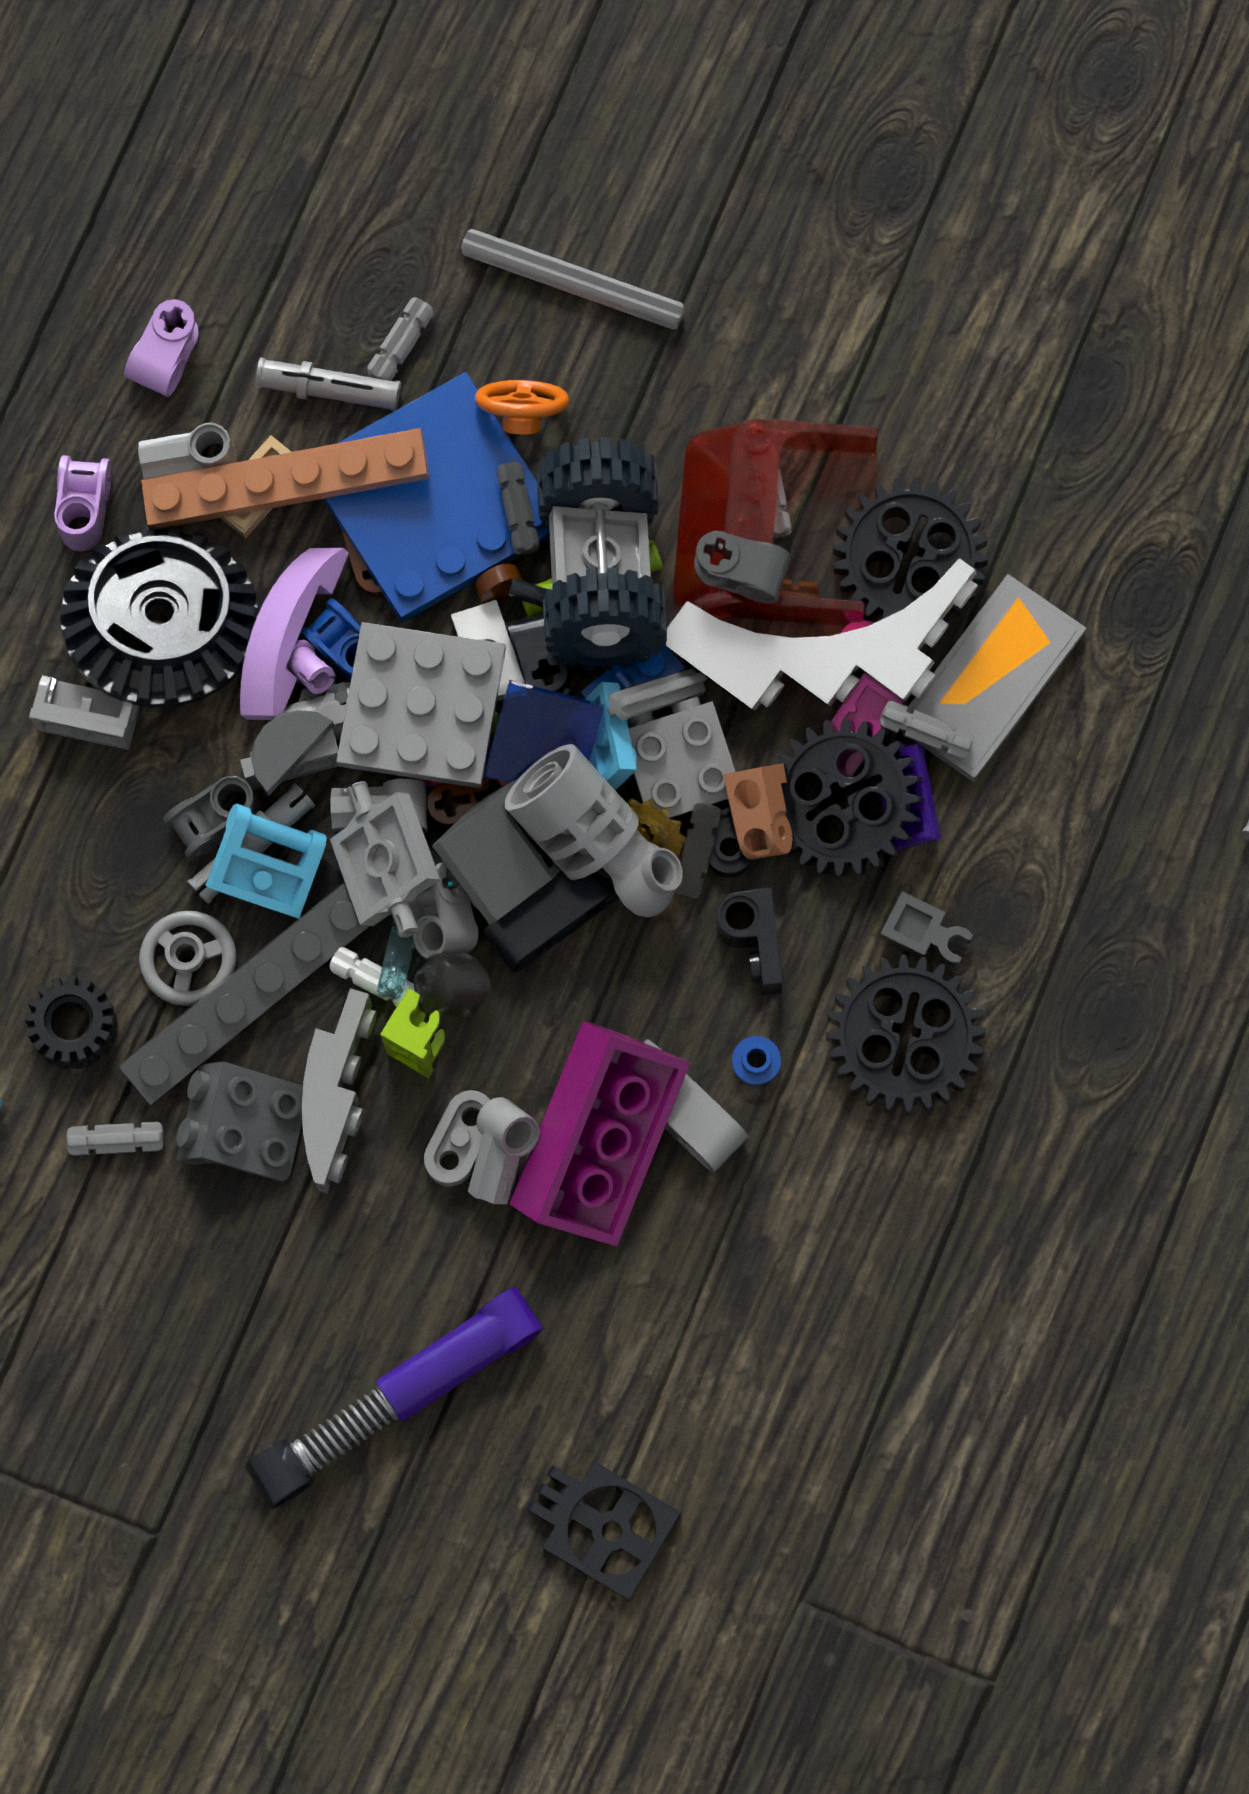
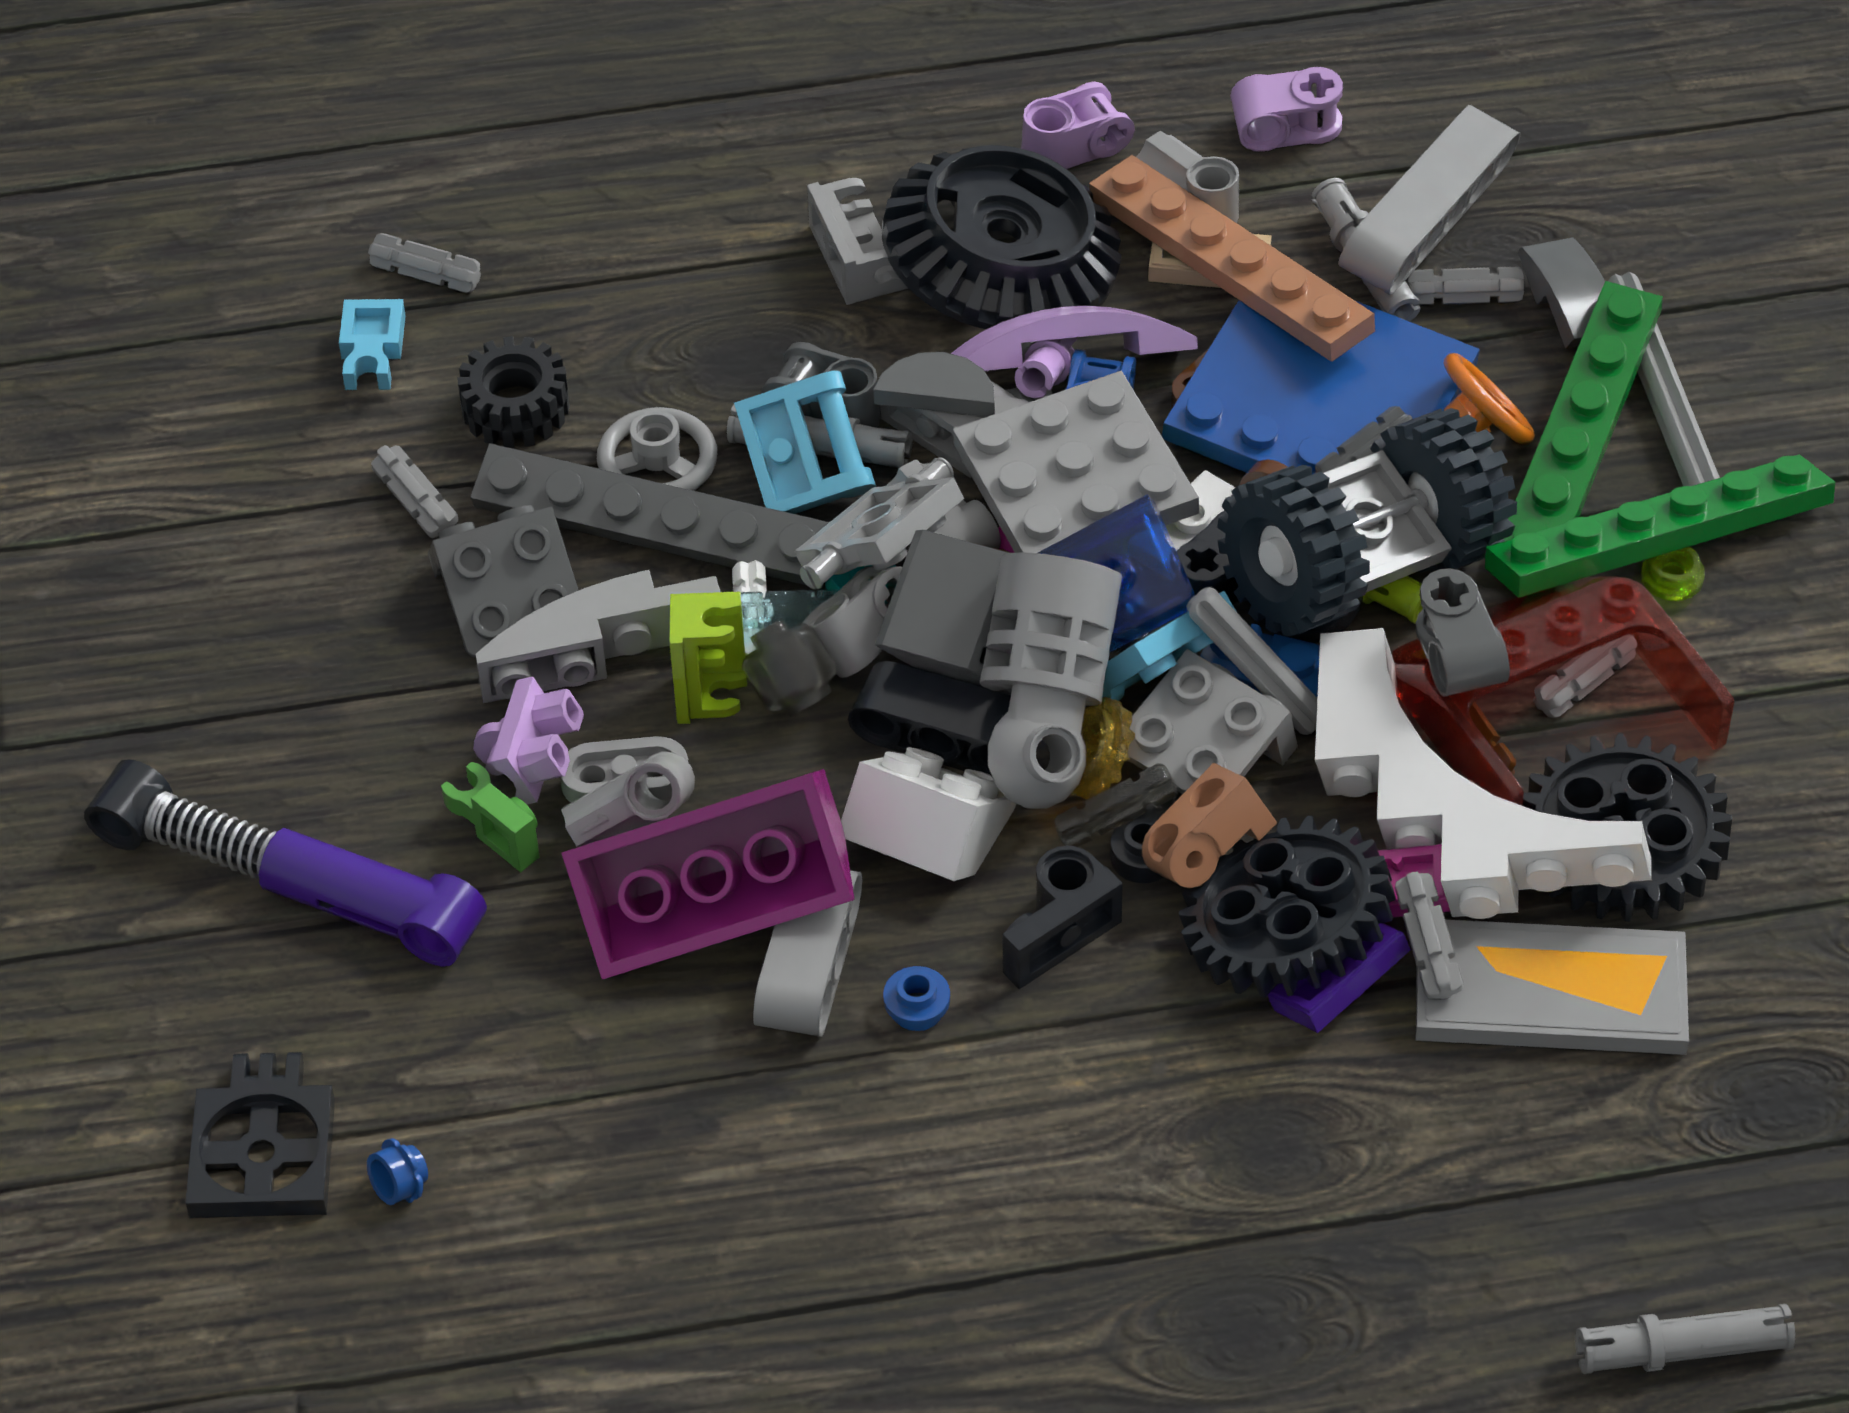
camera: 55 degrees right, 25 degrees down
black gear [826,955,986,1116] -> none
dark grey plate [880,891,973,967] -> none
none -> blue plate [367,1138,428,1205]
none -> bright green plate [441,762,540,873]
none -> lavender hips [473,677,584,804]
none -> white slope [841,747,1016,881]
none -> light grey beam [1338,105,1520,295]
none -> green plate [1485,454,1836,598]
none -> green plate [1504,281,1663,589]
none -> dark grey slope [1518,237,1605,348]
none -> clear neon green plate [1641,546,1705,601]

